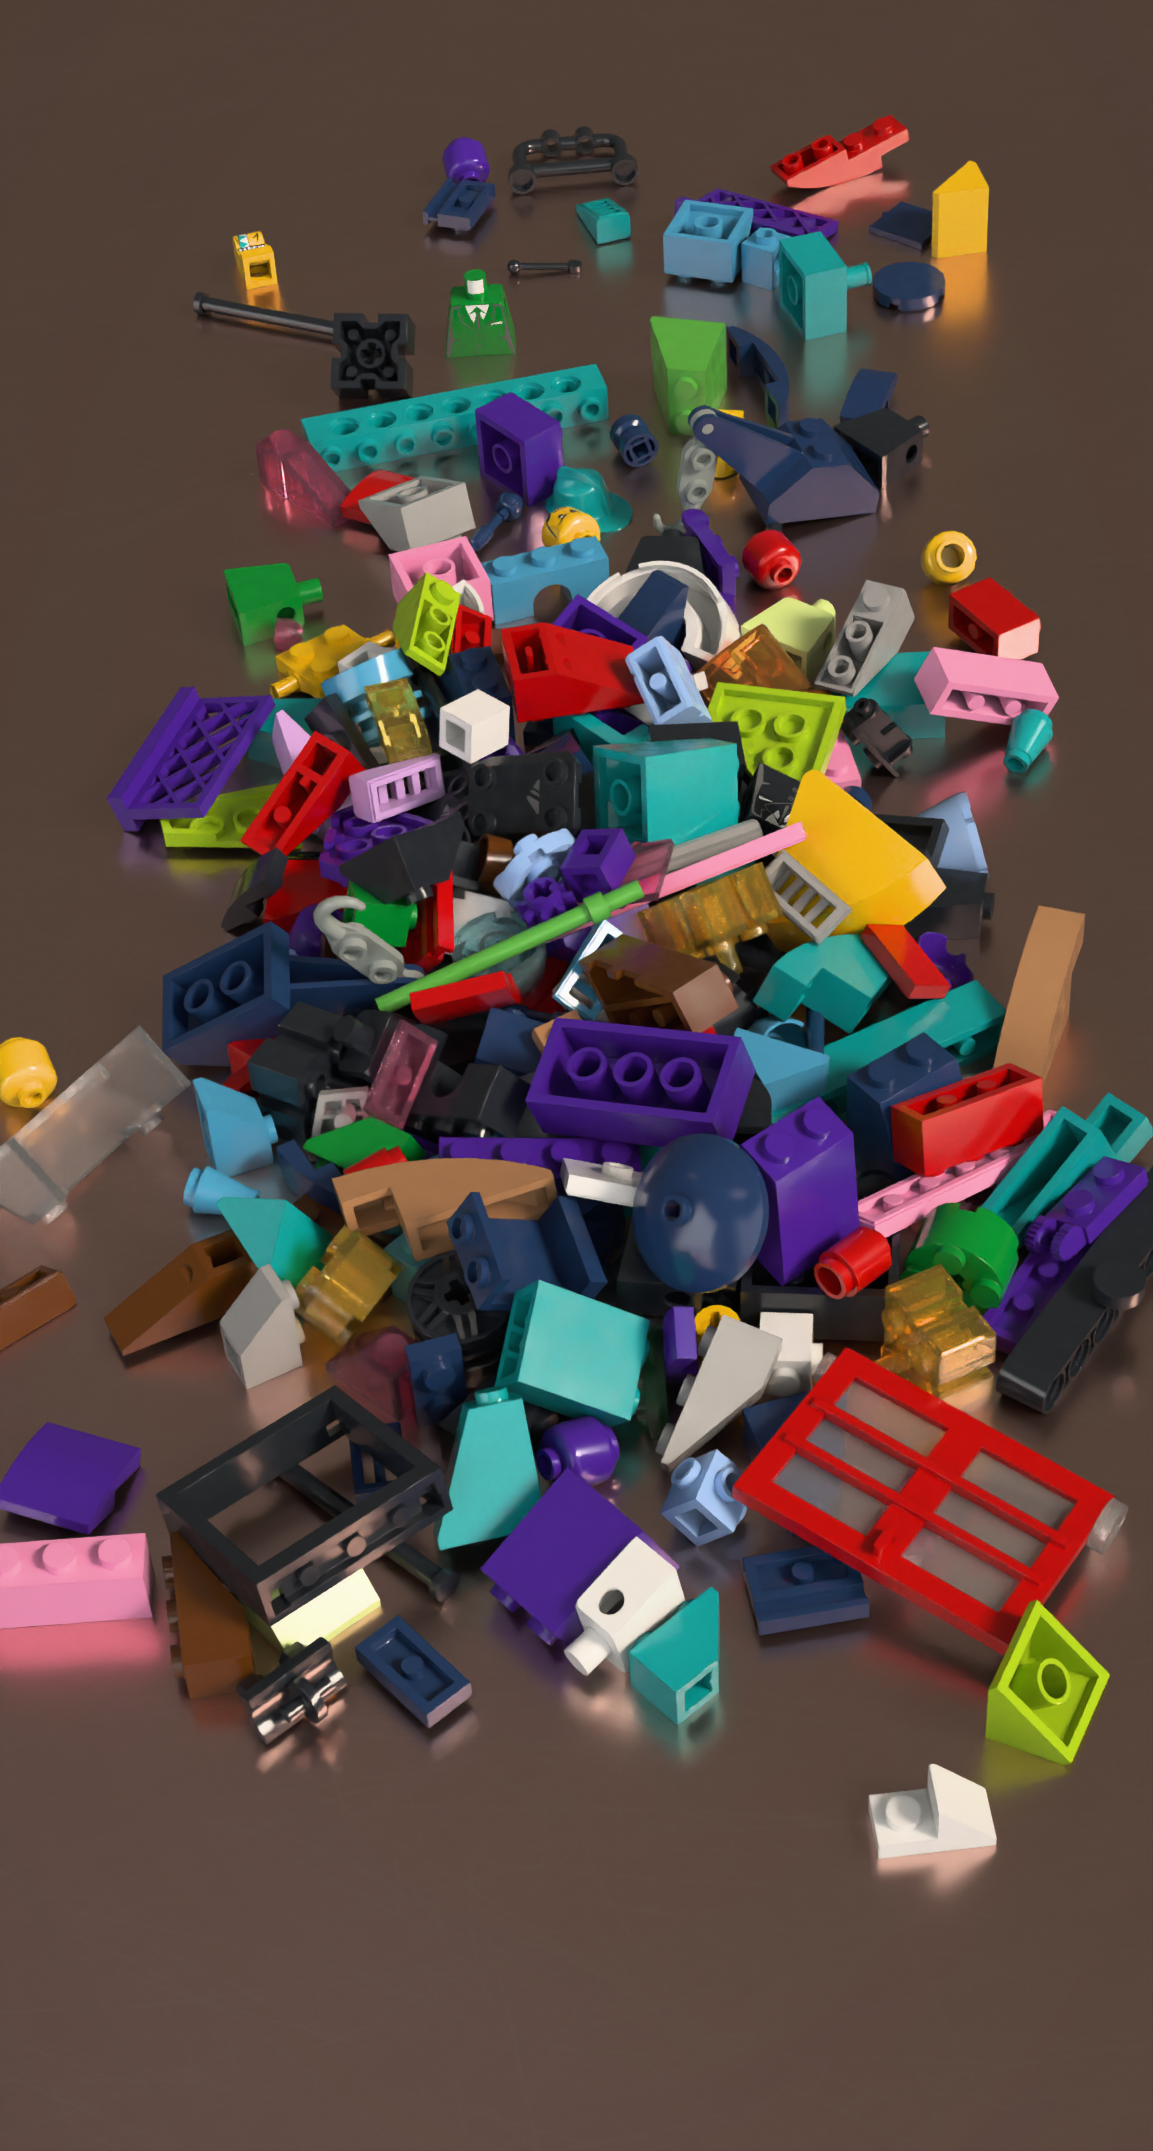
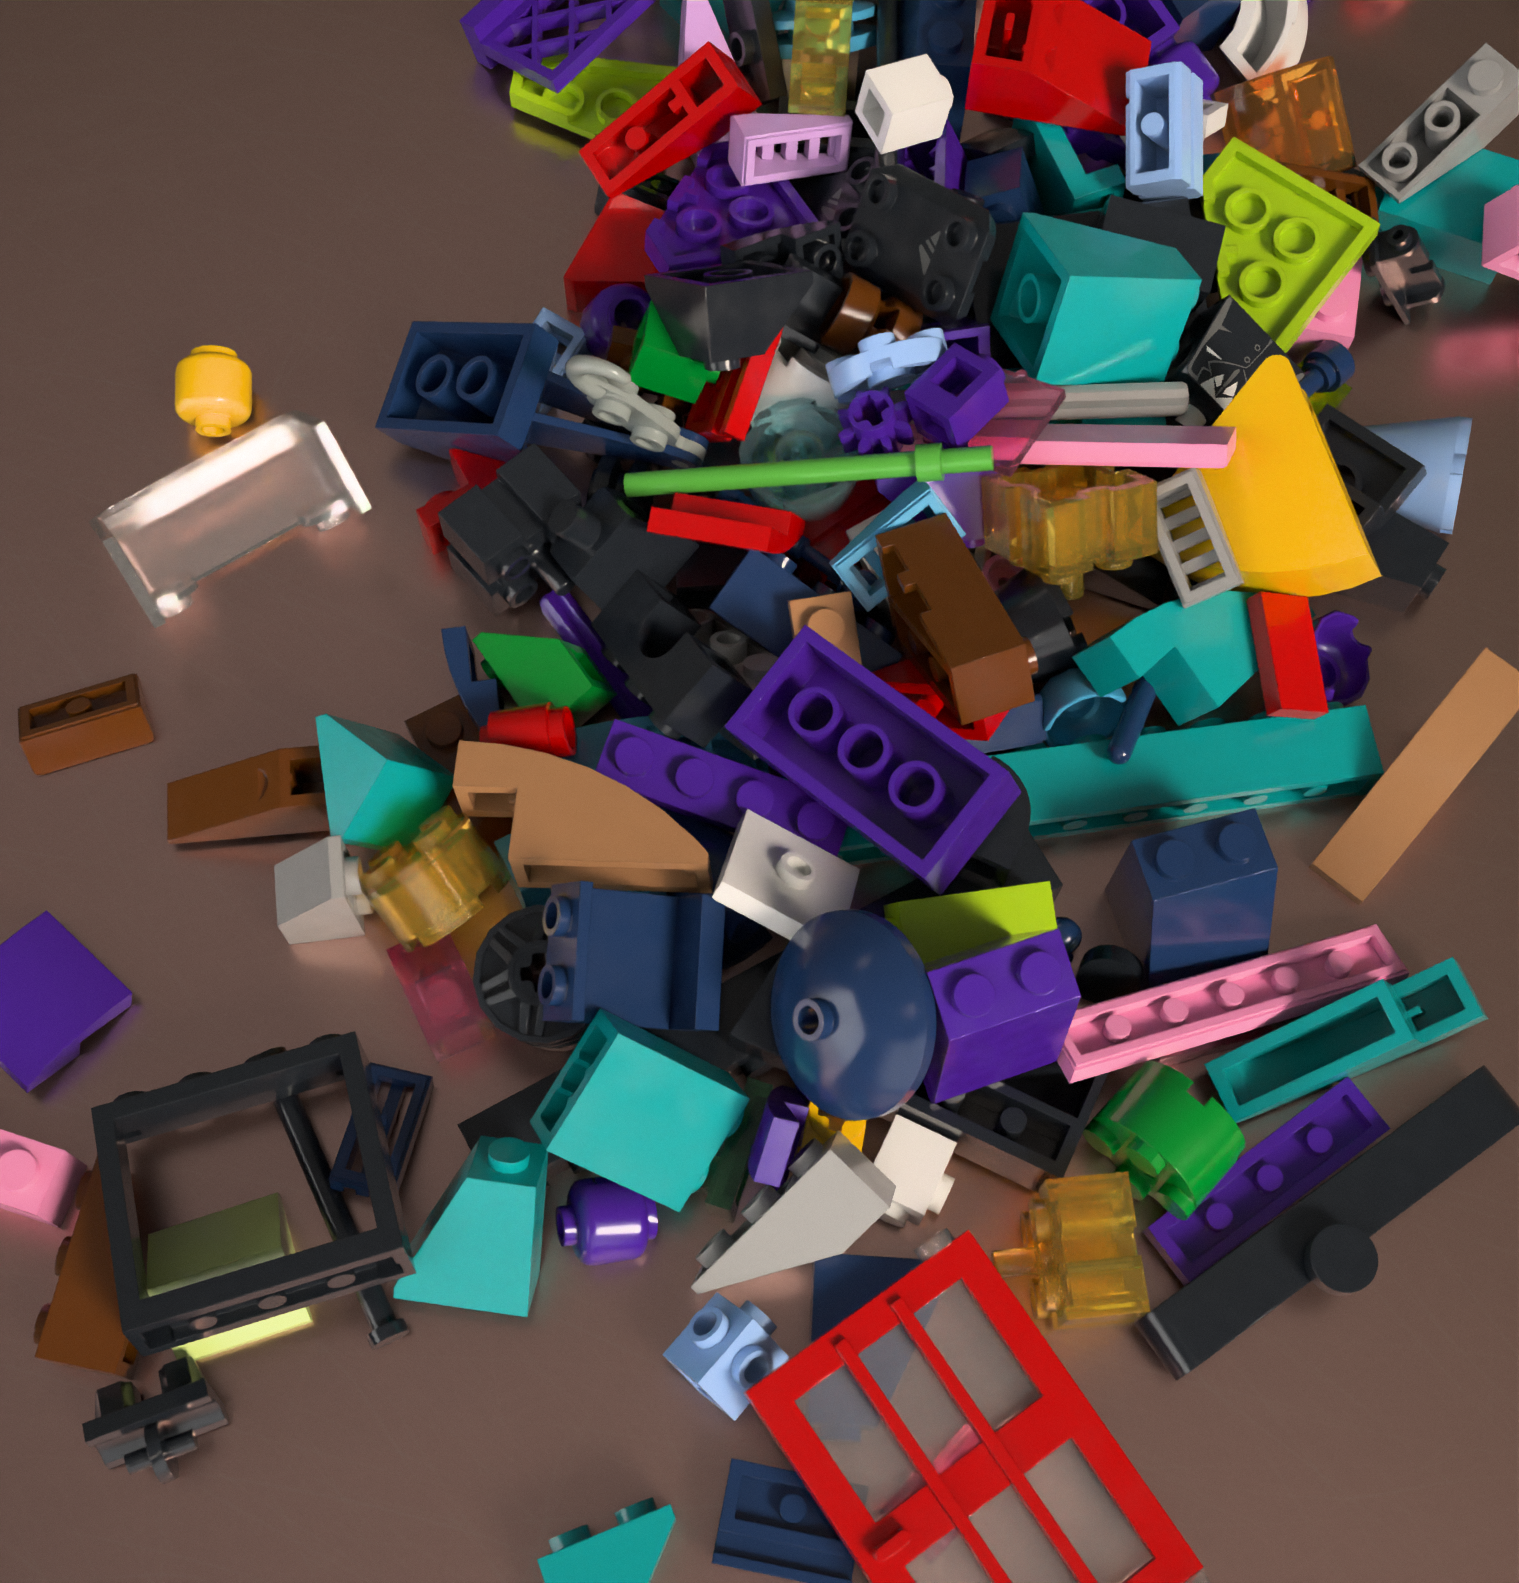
camera: 15 degrees right, 25 degrees up
dark azure cone [183,1166,260,1215] -> none
dark azure slope [192,1077,278,1177] -> none
black slope [221,847,289,931] -> none
light grey piece [308,1086,373,1161] -> none
dark blue plate [355,1615,472,1728] -> none
clear pink slope [362,1020,438,1130] -> none
dark blue plate [404,1333,467,1428] -> none
dark purple slope [480,1467,680,1646] -> none
white torso [564,1536,685,1676] -> none
dark azure slope [734,1028,830,1111] -> none
yellowish green torso [741,597,836,686] -> none
red brick [814,1226,892,1299] -> none
red brick [891,1063,1044,1177] -> none
dark purple hinge [1024,1156,1149,1262] -> none

